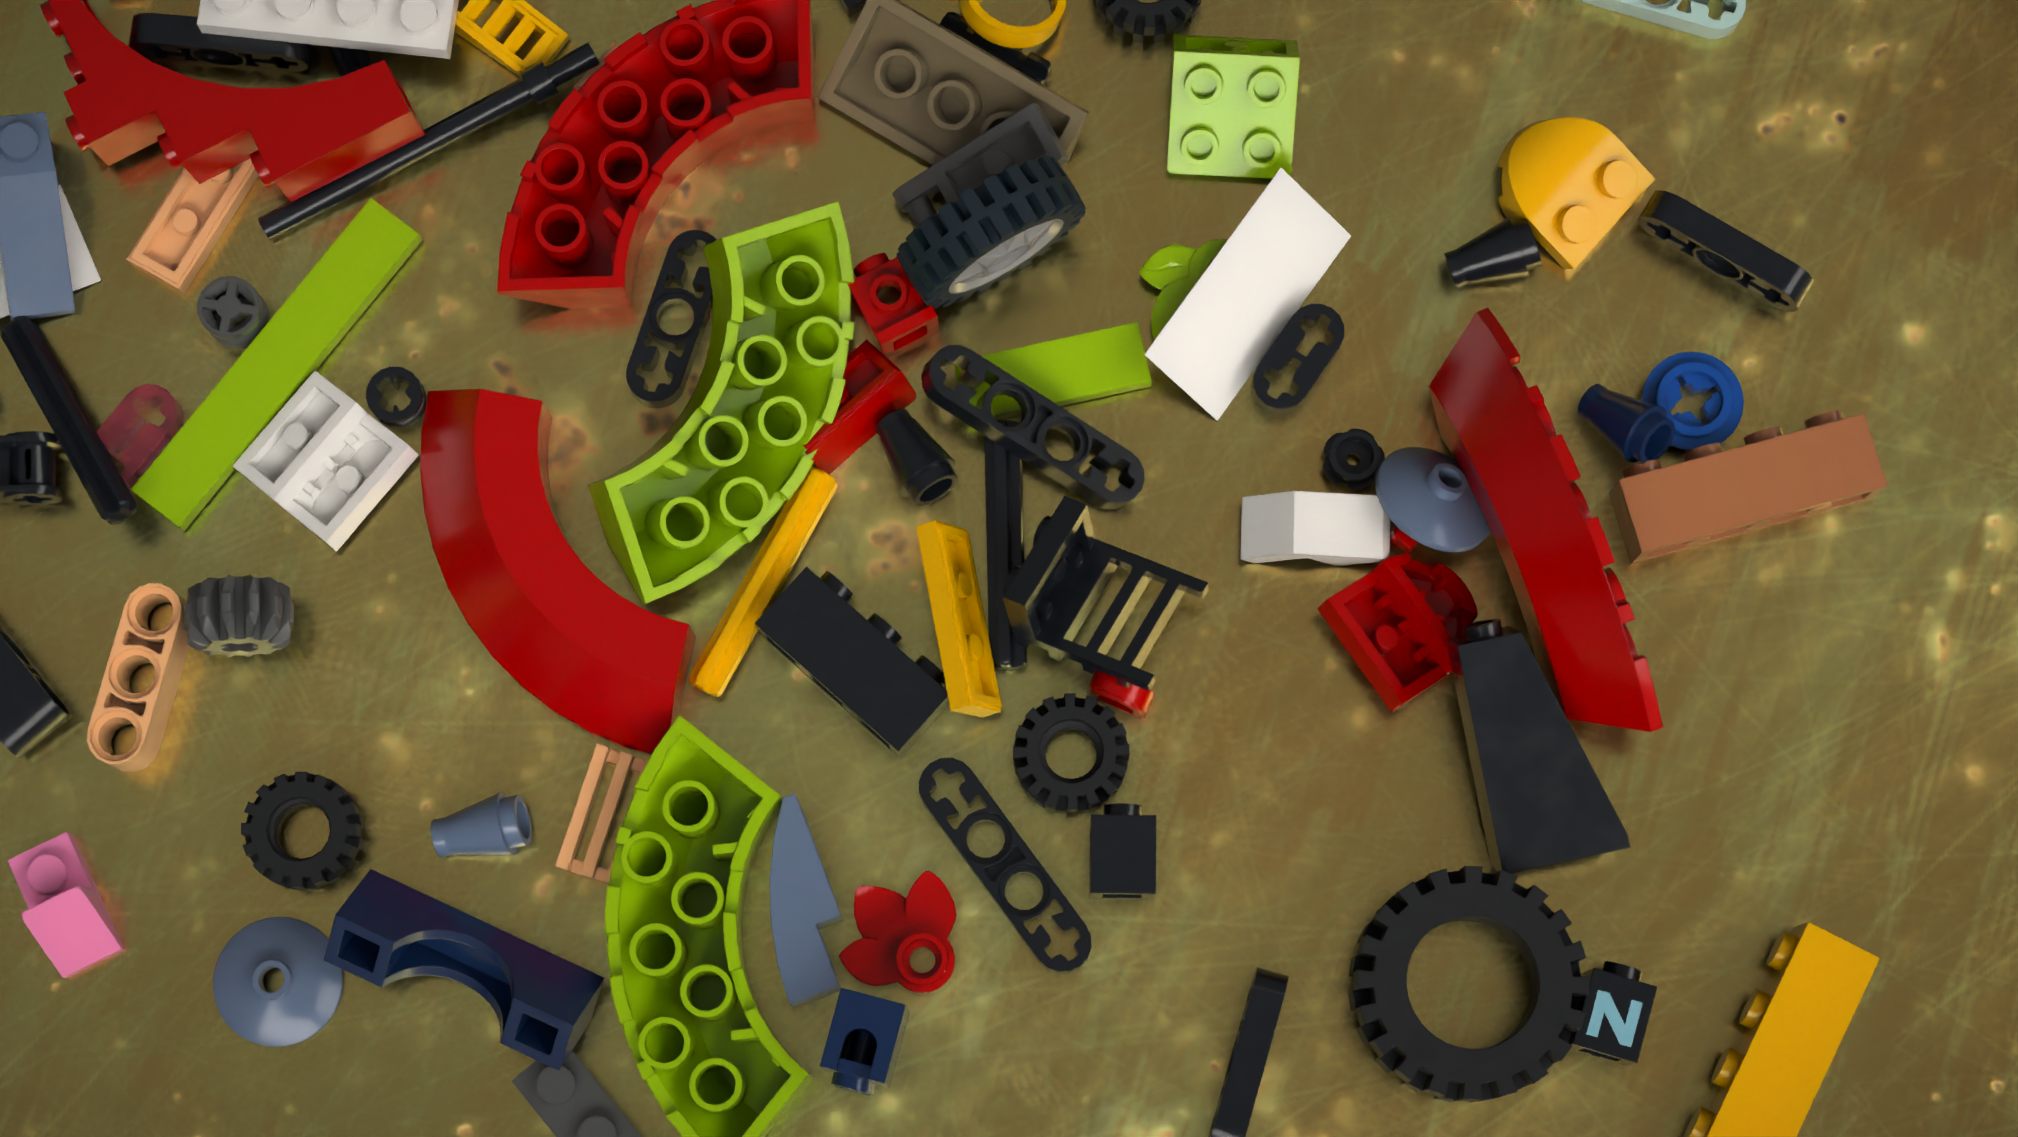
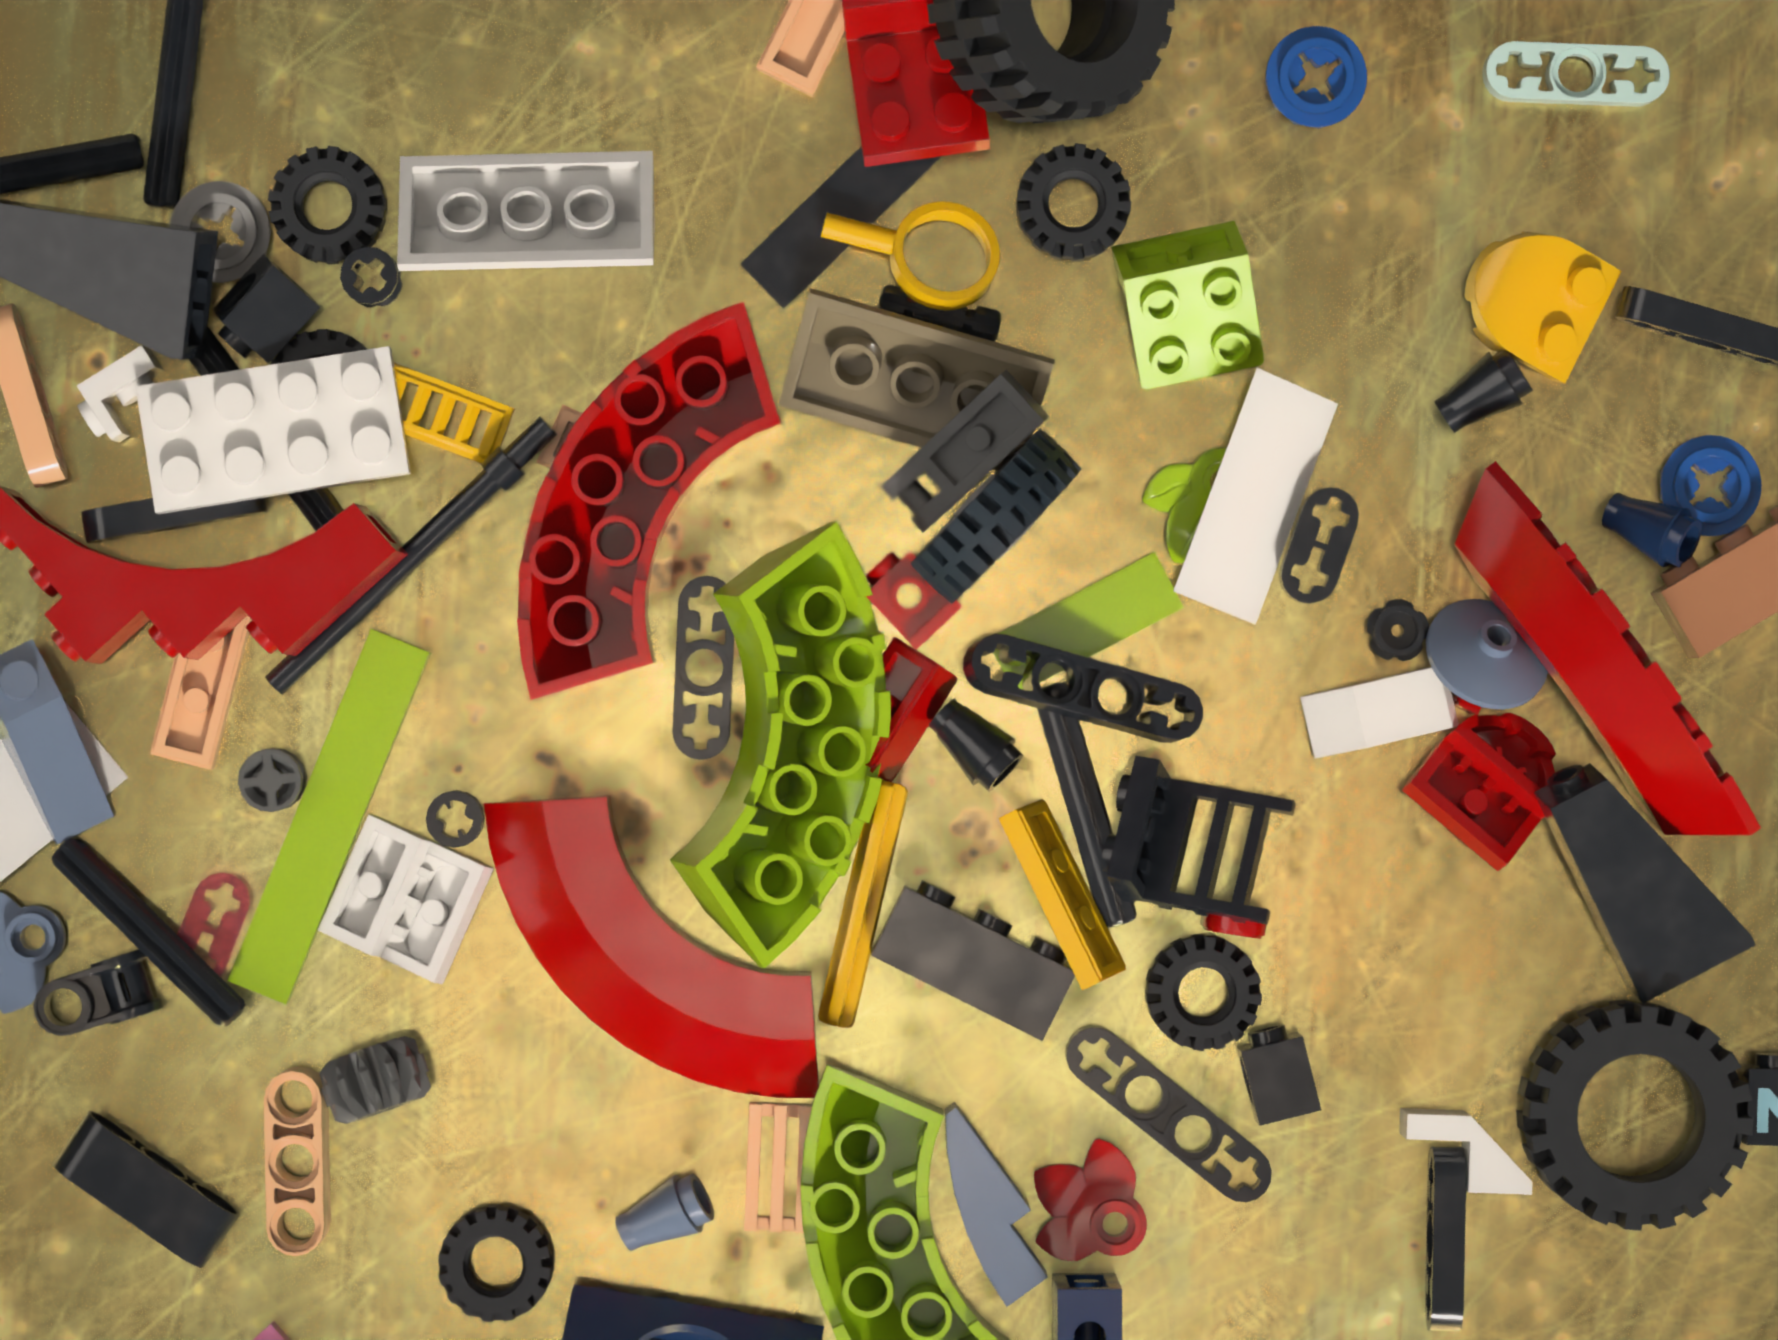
camera: 15 degrees left, 10 degrees up
none -> white slope [1399,1108,1533,1195]

